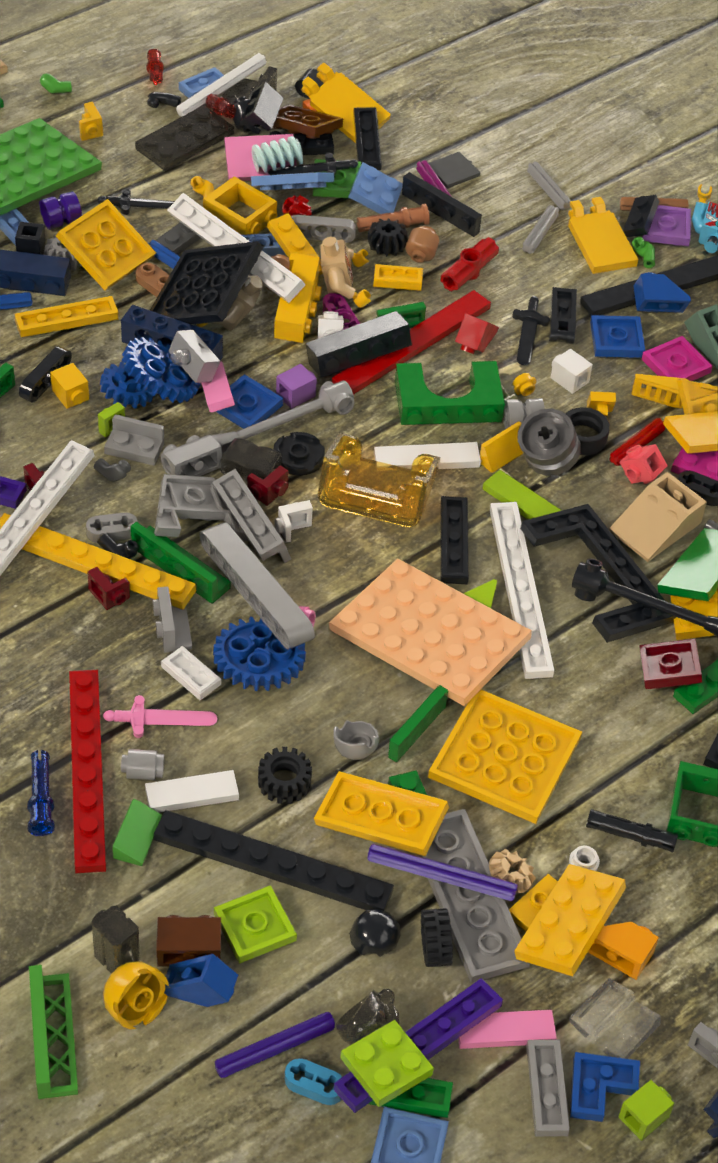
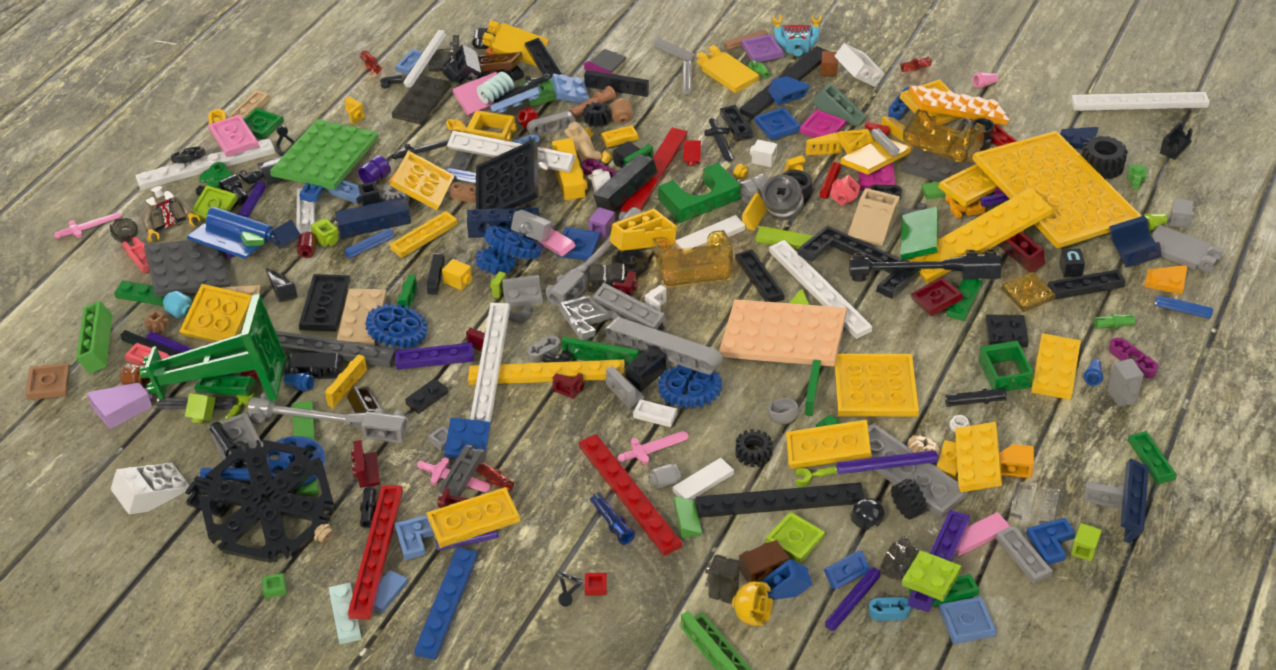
camera: 20 degrees left, 5 degrees down
bright green arm [40,73,72,94] -> none
clear red pin [206,94,236,119] -> none
yellow plate [267,213,323,276] -> none
red piece [440,237,499,292] -> none
black plate [623,195,660,237] -> none
none -> yellow wedge [610,209,677,251]
none -> black brick [613,141,640,169]
none -> black brick [625,346,666,392]
none -> lime piece [795,465,837,487]
none -> blue plate [823,550,870,589]

